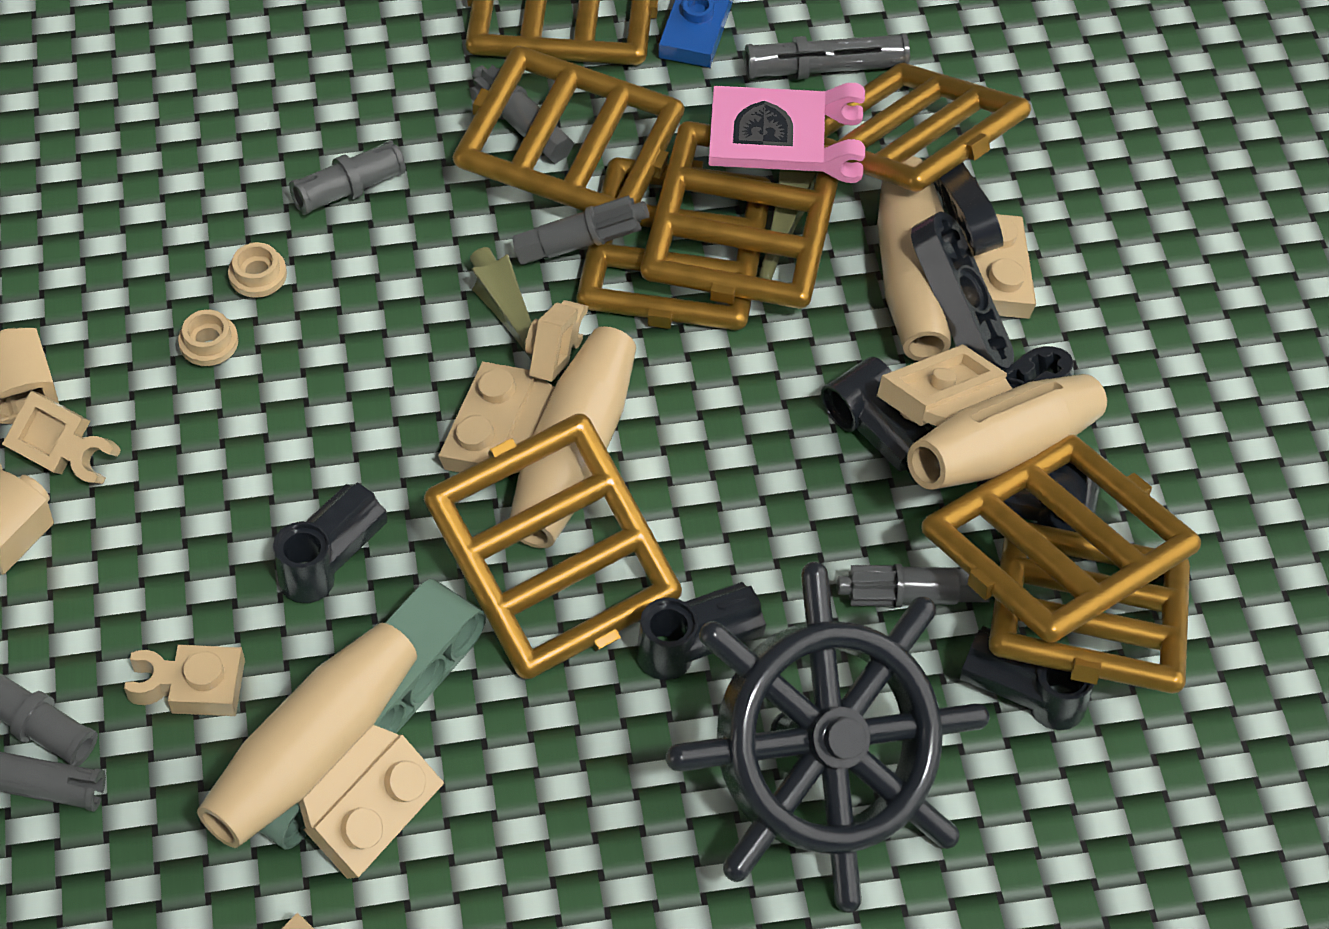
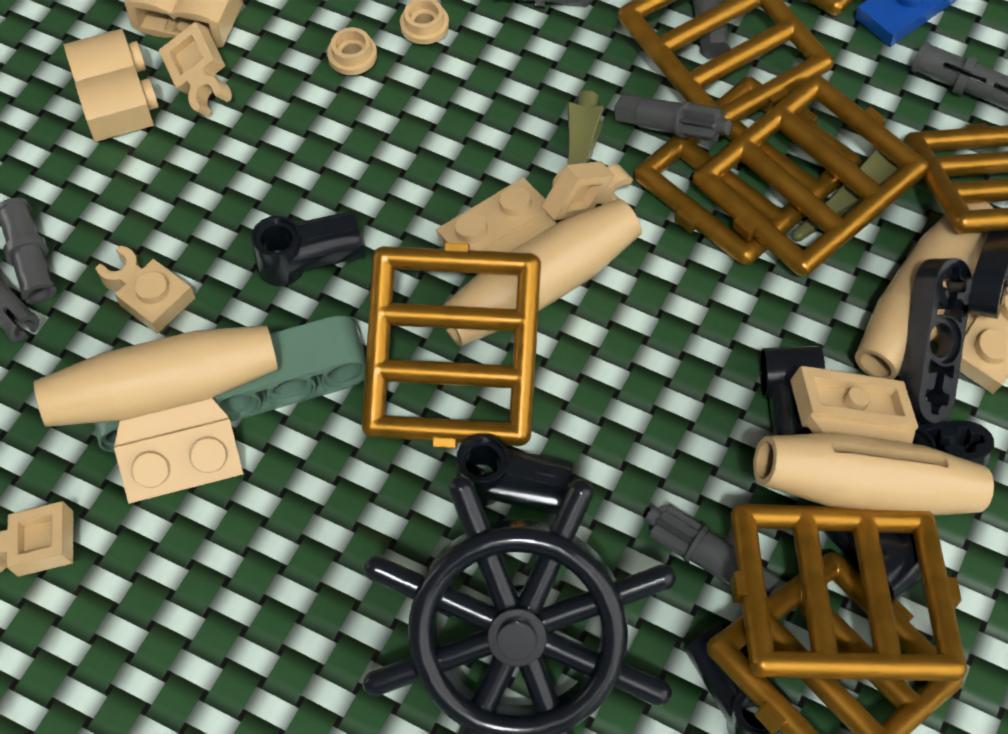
camera: 40 degrees right, 5 degrees up
bright pink flag [709,83,865,183] -> none

